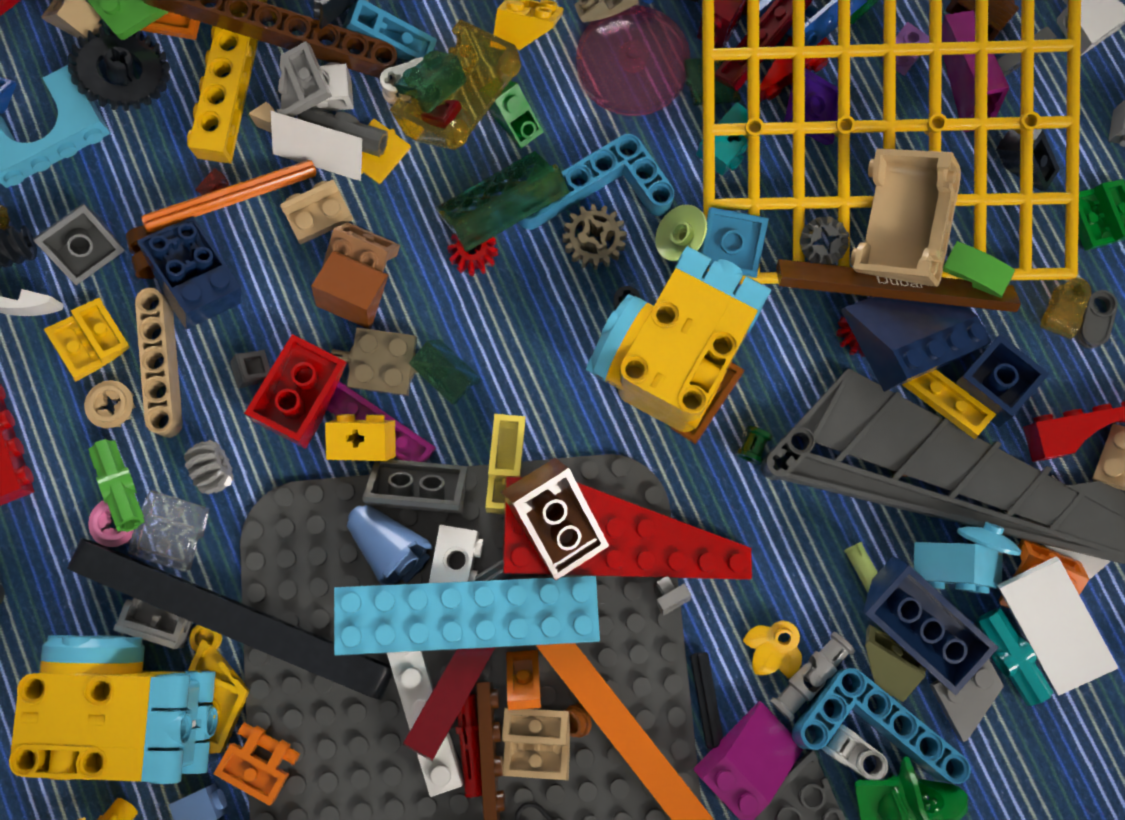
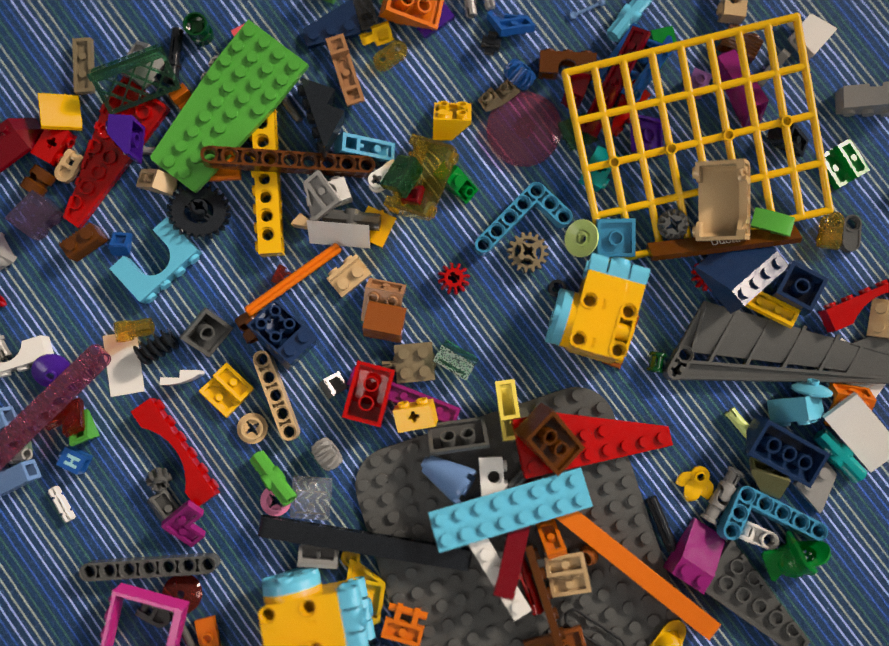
camera: 10 degrees left, 5 degrees up
clear green fence [435,151,569,252] -> none
light grey tile [657,576,691,616] -> none

